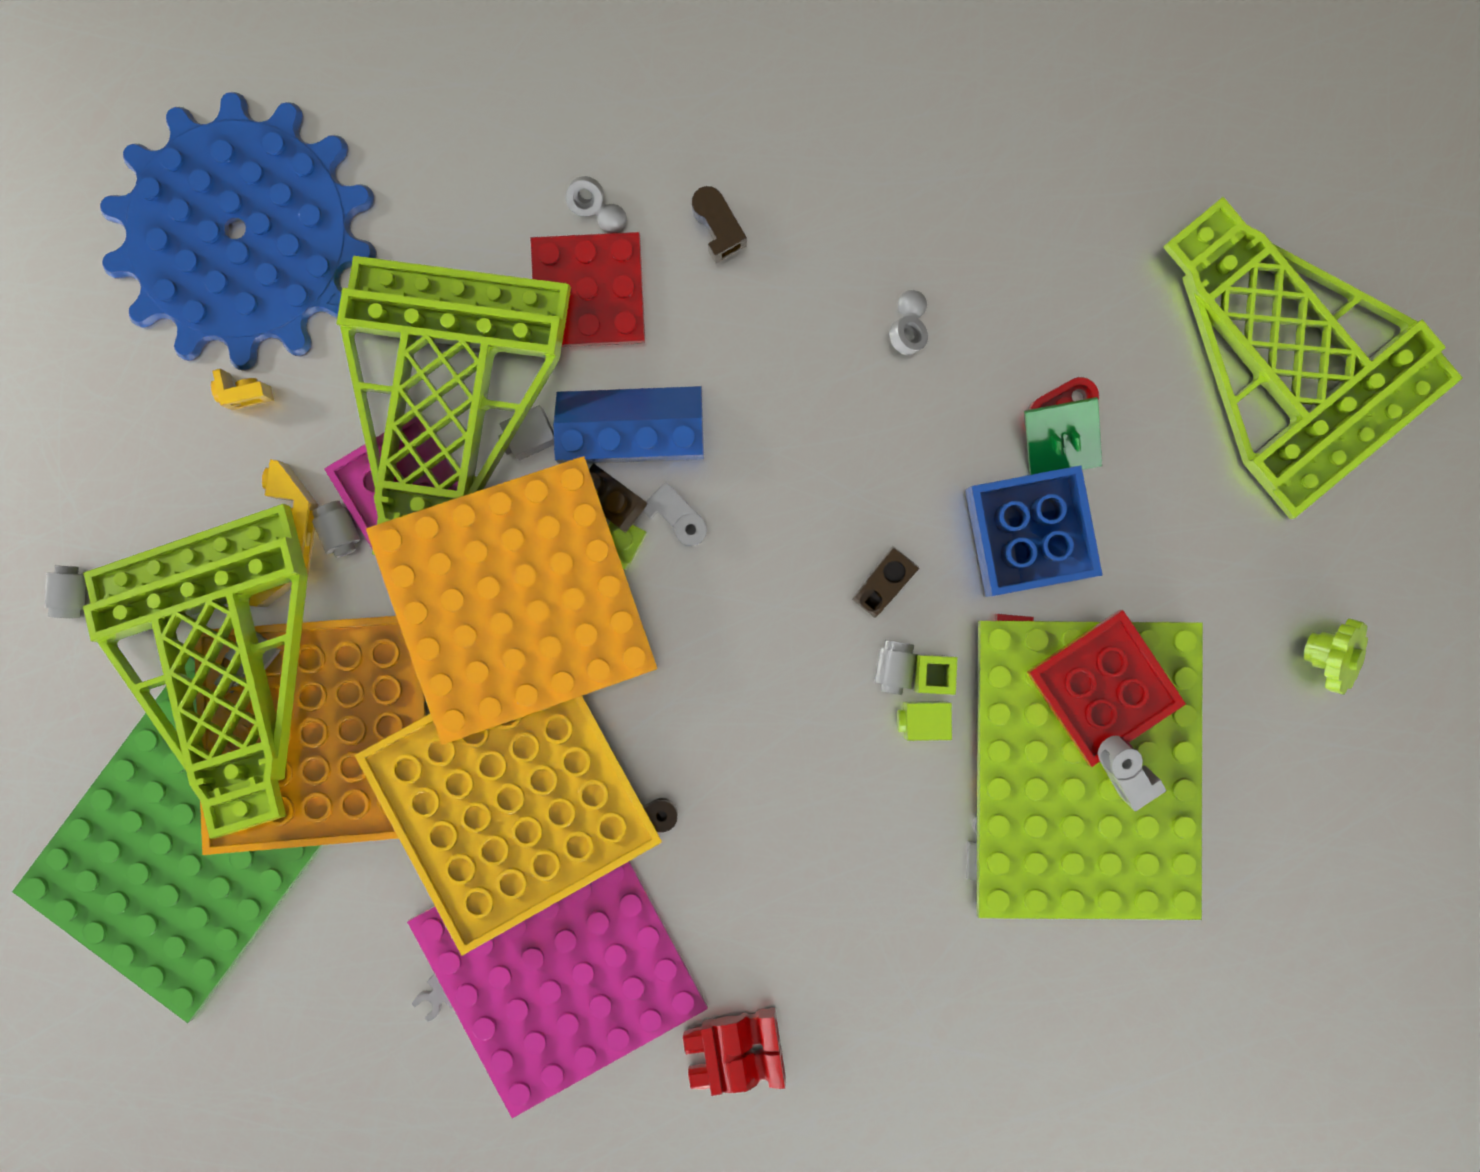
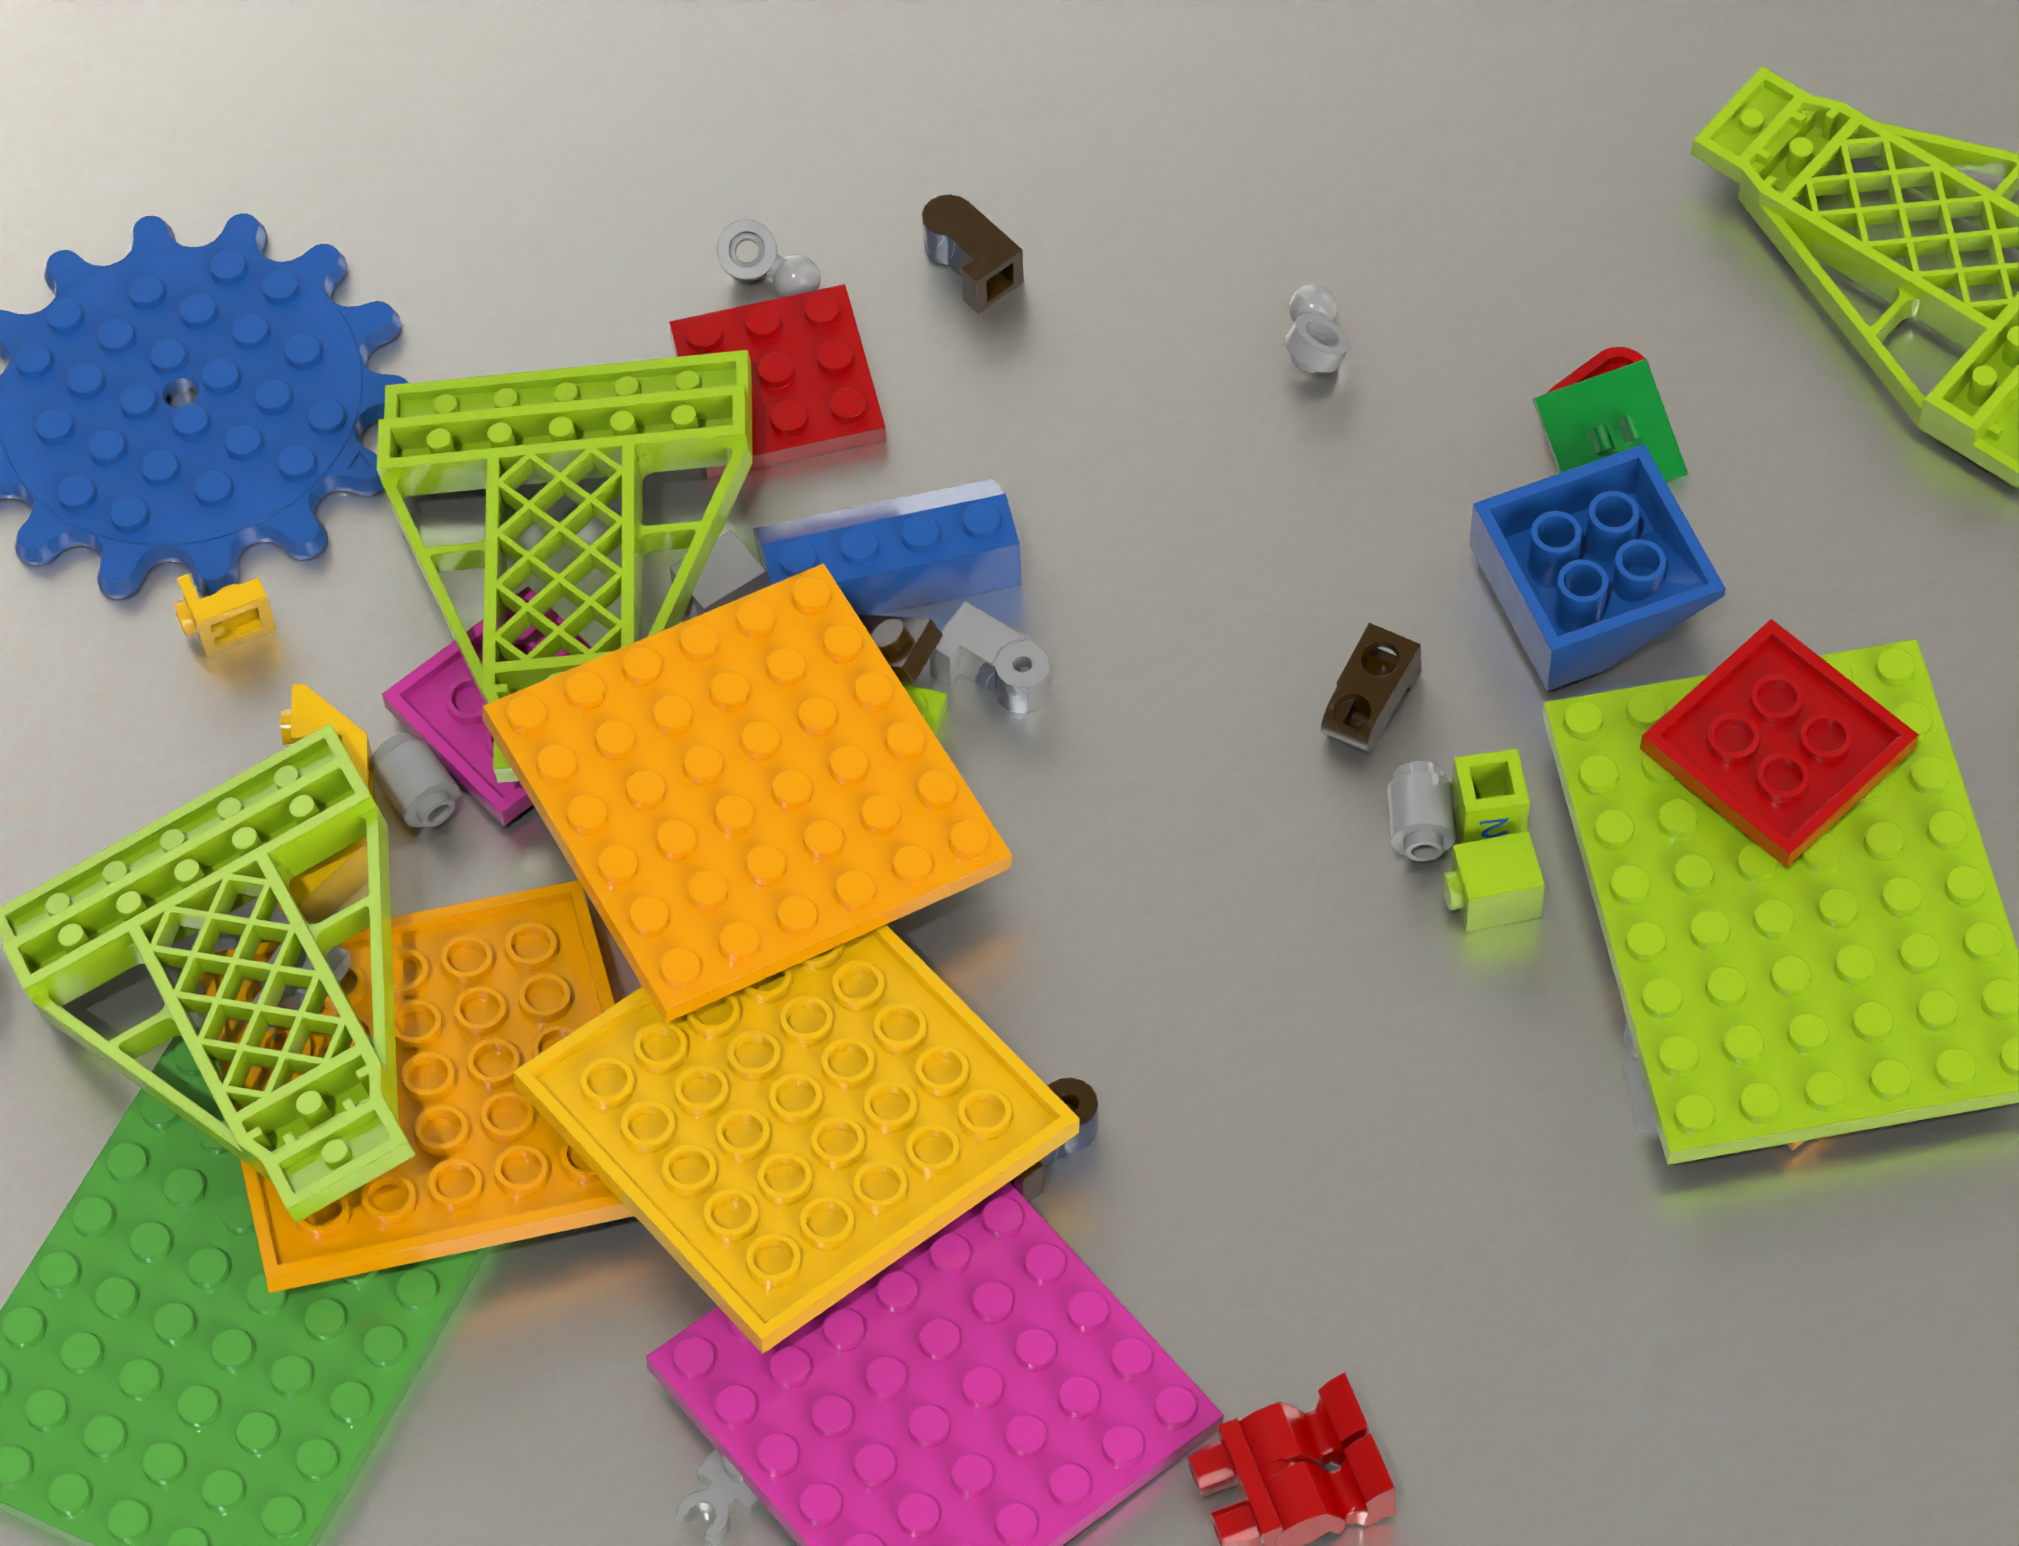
camera: 10 degrees left, 30 degrees down
light grey leg [1098,736,1167,812] -> none

